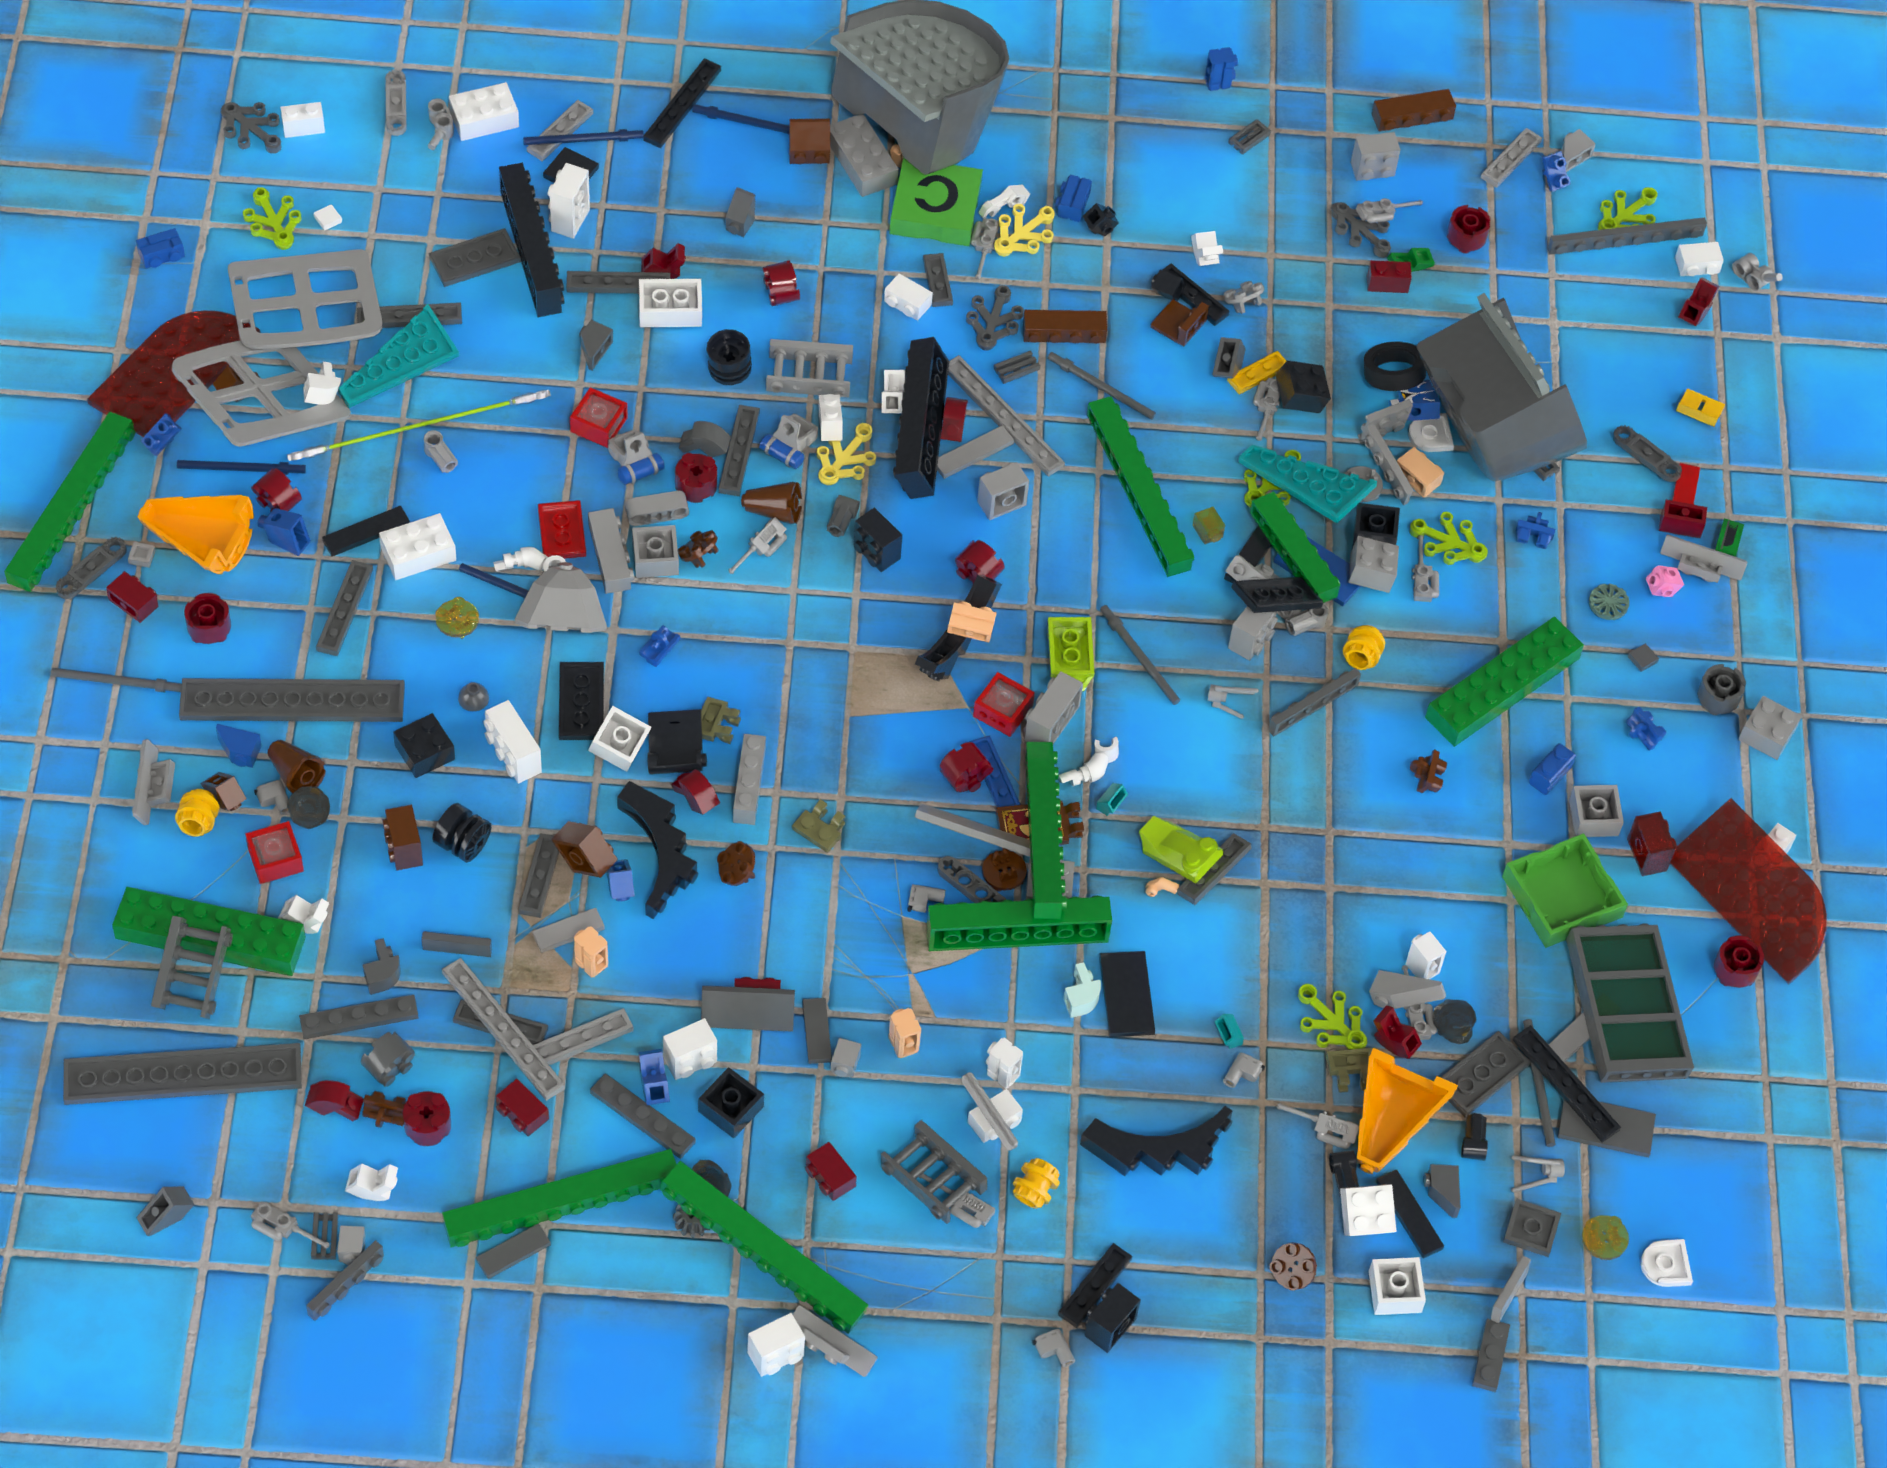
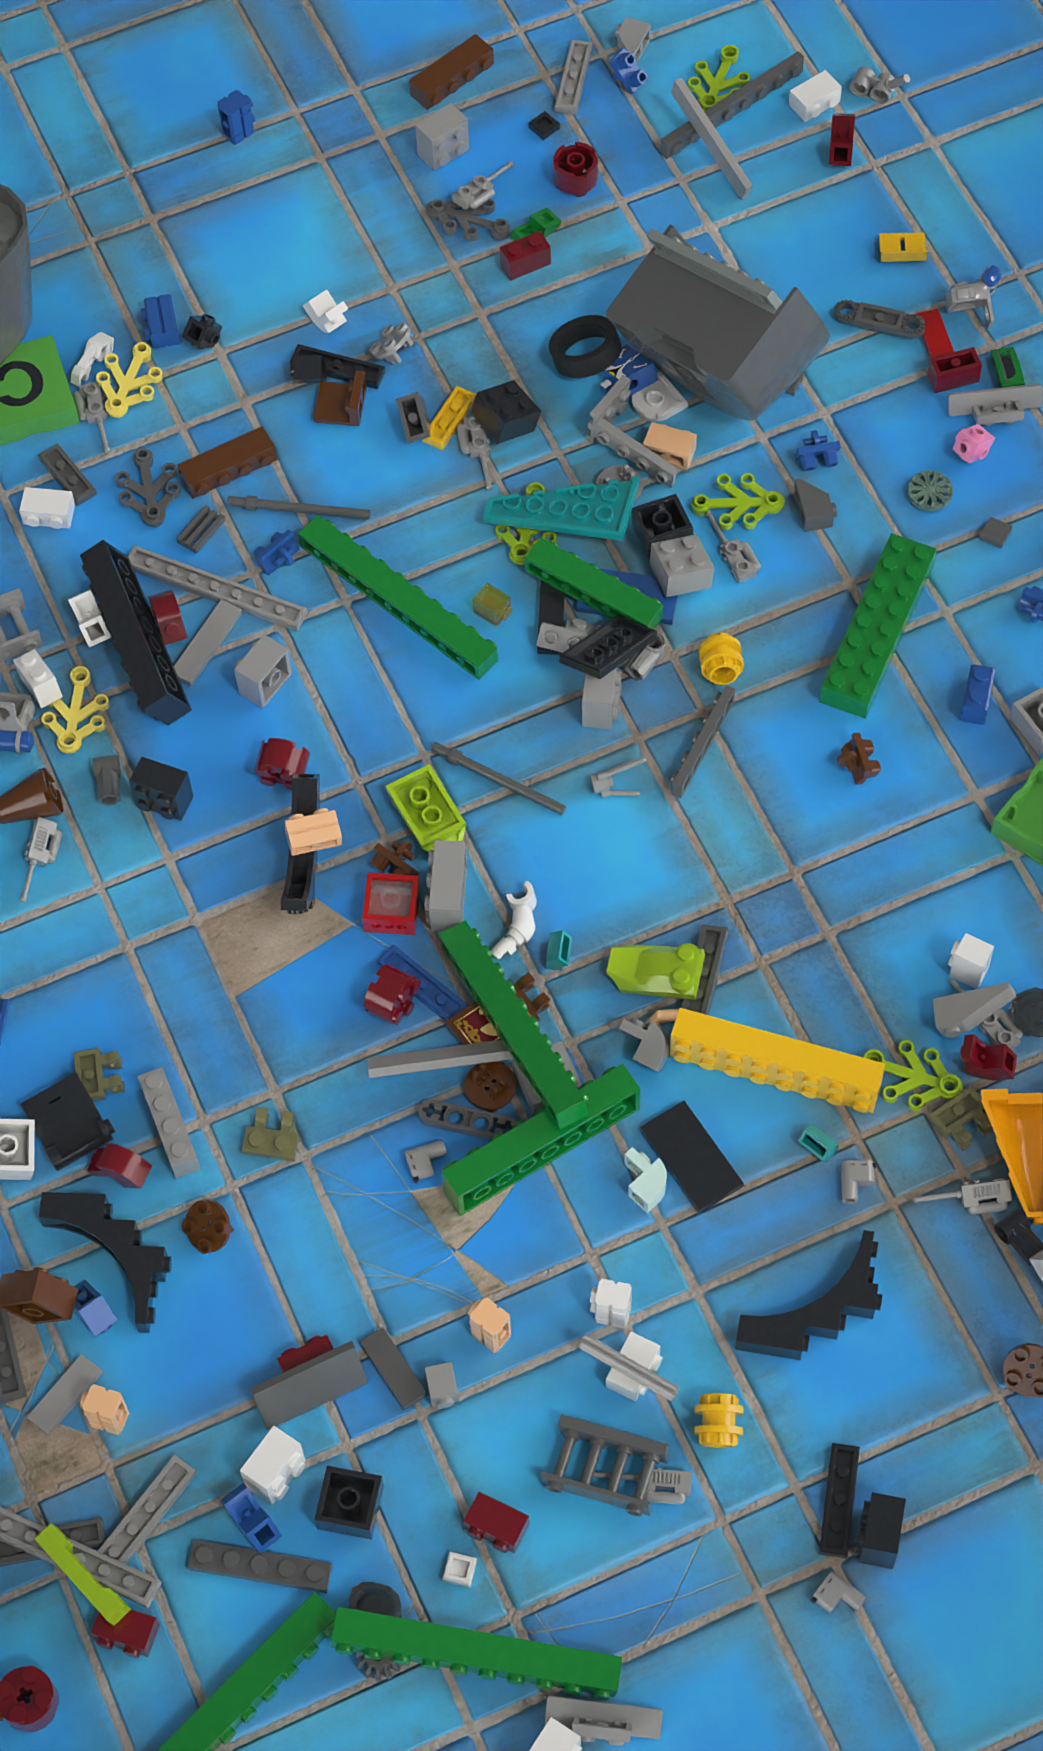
camera: 20 degrees left, 5 degrees up
dark grey tile [1229,119,1271,155] -> none
none -> lime piece [35,1523,131,1625]
none -> blue hips [254,530,300,576]
none -> reddish brown hips [371,841,419,886]
none -> white tile [442,1552,477,1588]
none -> black tile [528,111,560,141]
none -> light grey brick [619,1018,670,1072]
none -> yellow brick [670,1008,885,1113]
none -> light grey tile [671,78,753,200]
none -> dark grey slope [794,479,837,532]
none -> light grey piece [945,265,1002,328]

